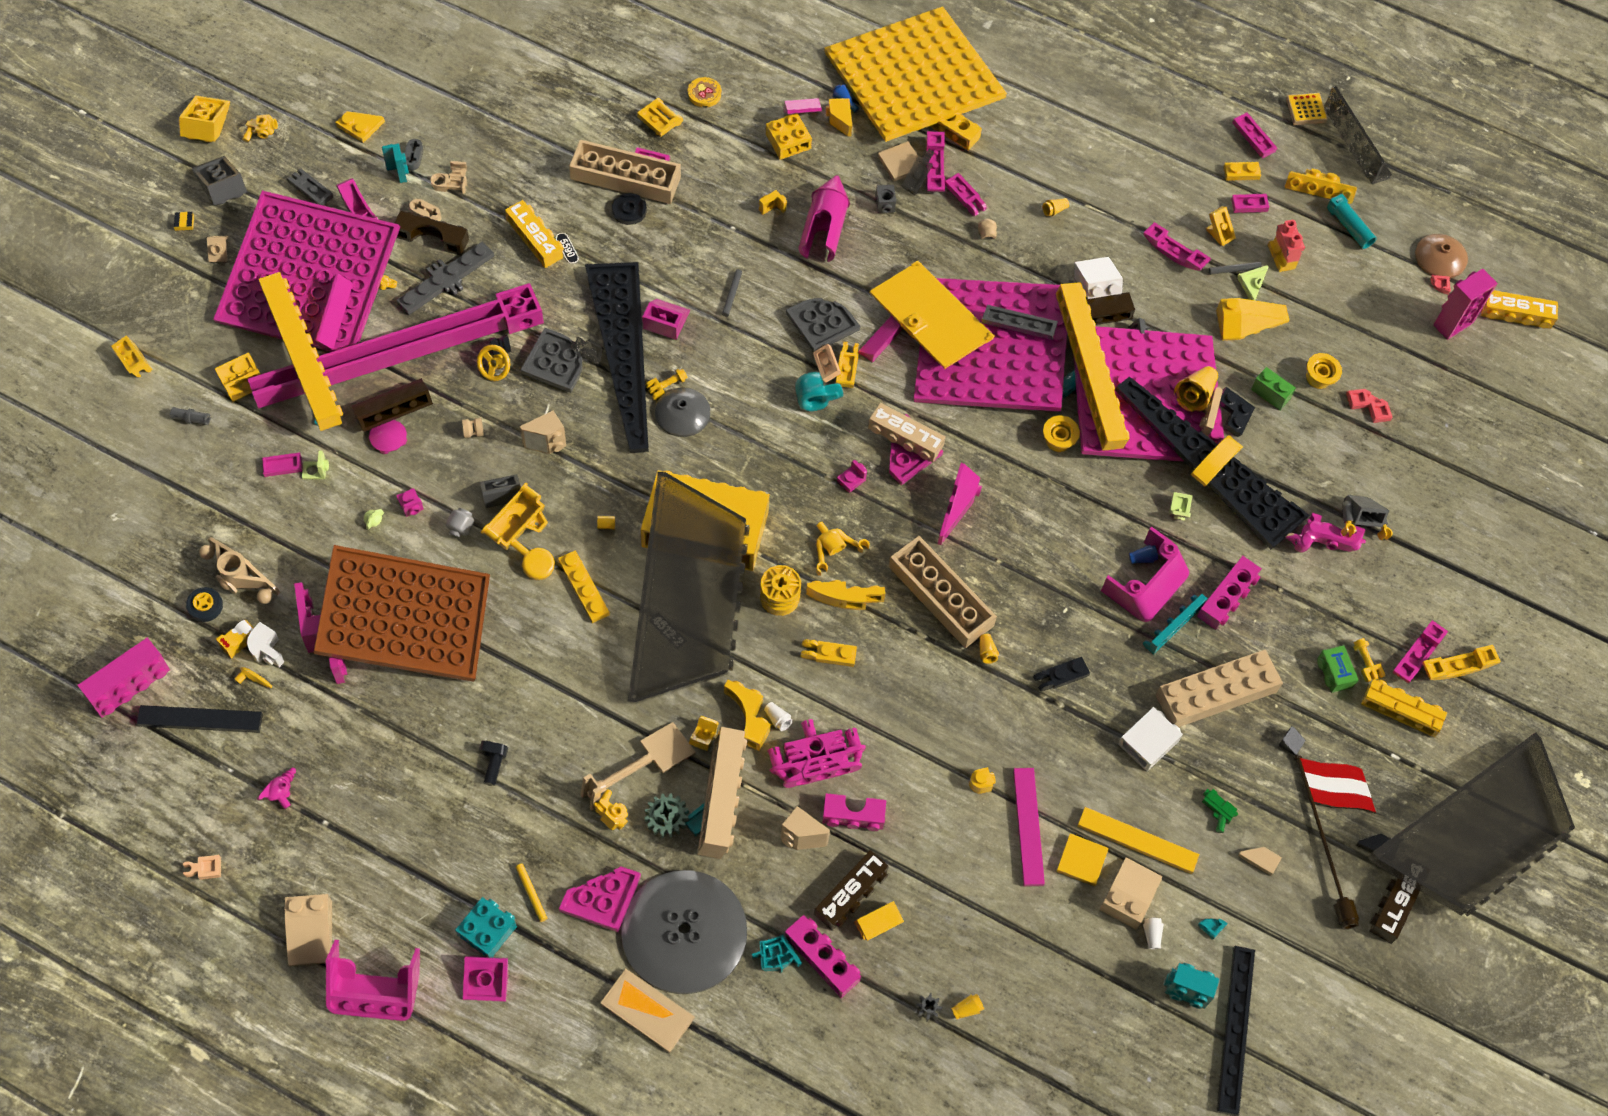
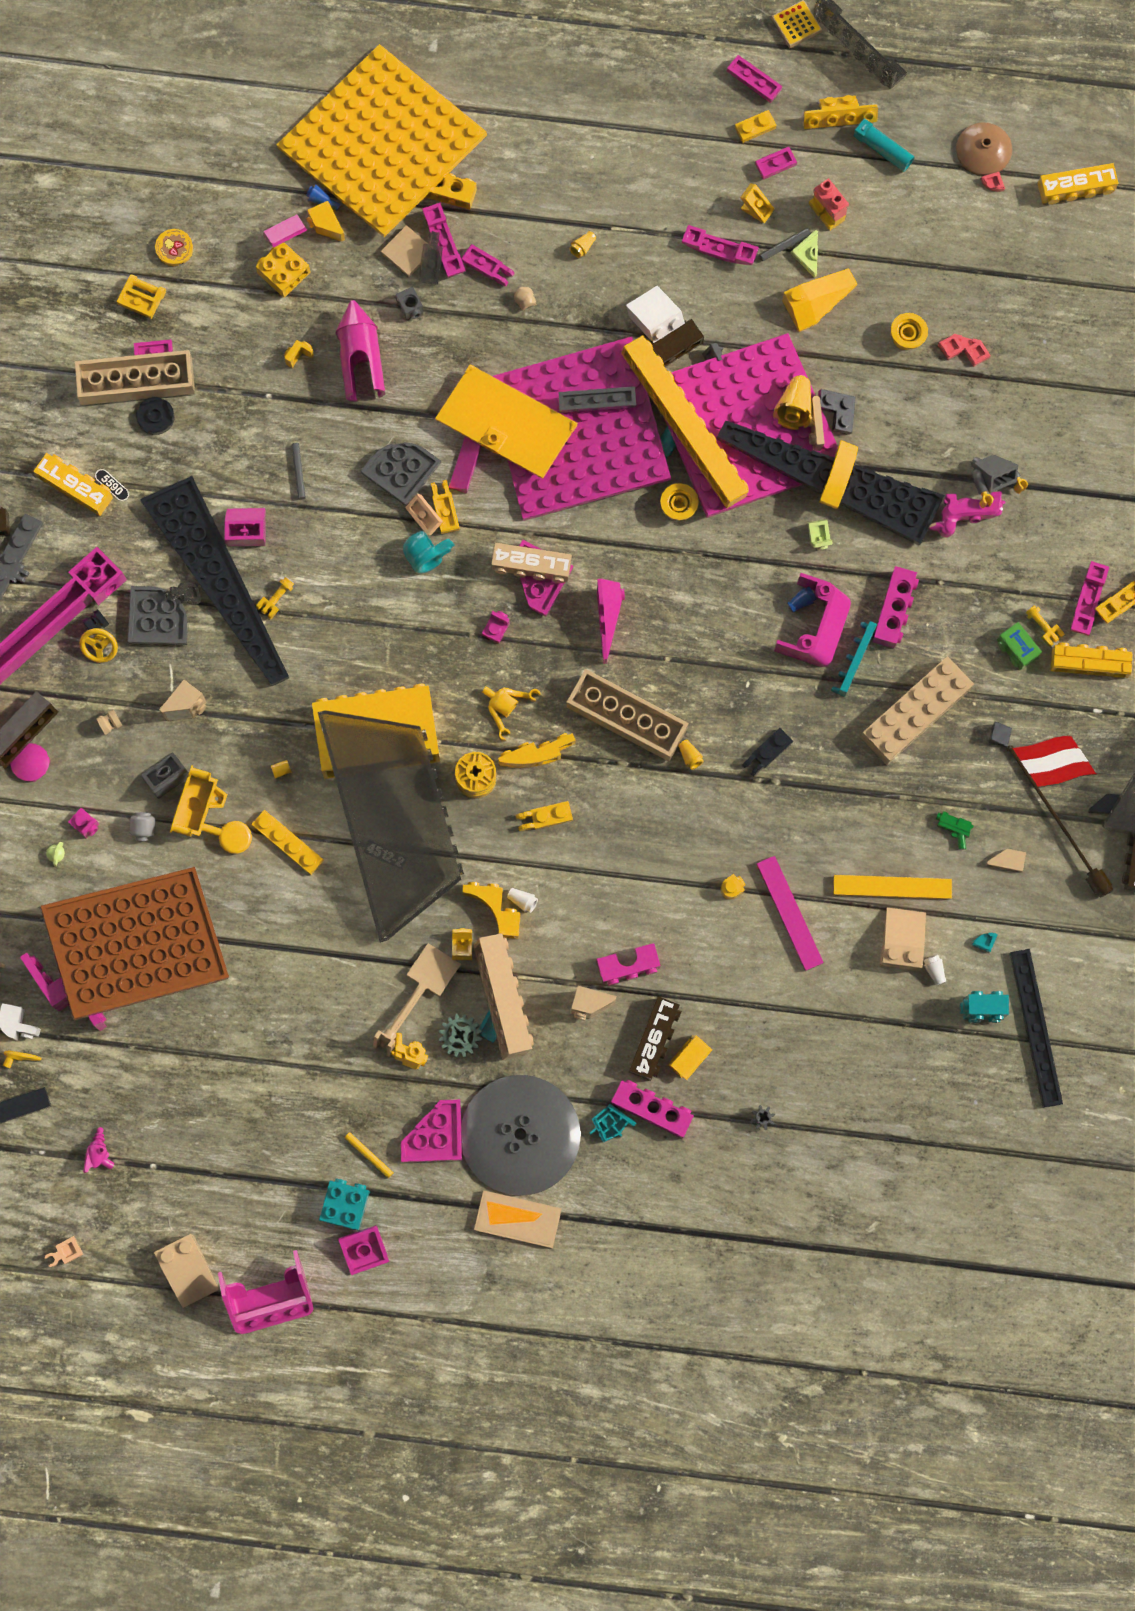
camera: 20 degrees left, 15 degrees up
black piece [478,741,508,786] -> none
dark grey dish [655,387,710,437] -> none
dark pink piece [768,719,866,788] -> none
yellow cone [951,994,984,1020] -> none
yellow tile [1056,833,1108,886] -> none
white brick [1118,707,1183,771] -> none
bright green brick [1251,367,1296,410] -> none
dark pink brick [1433,268,1498,340] -> none

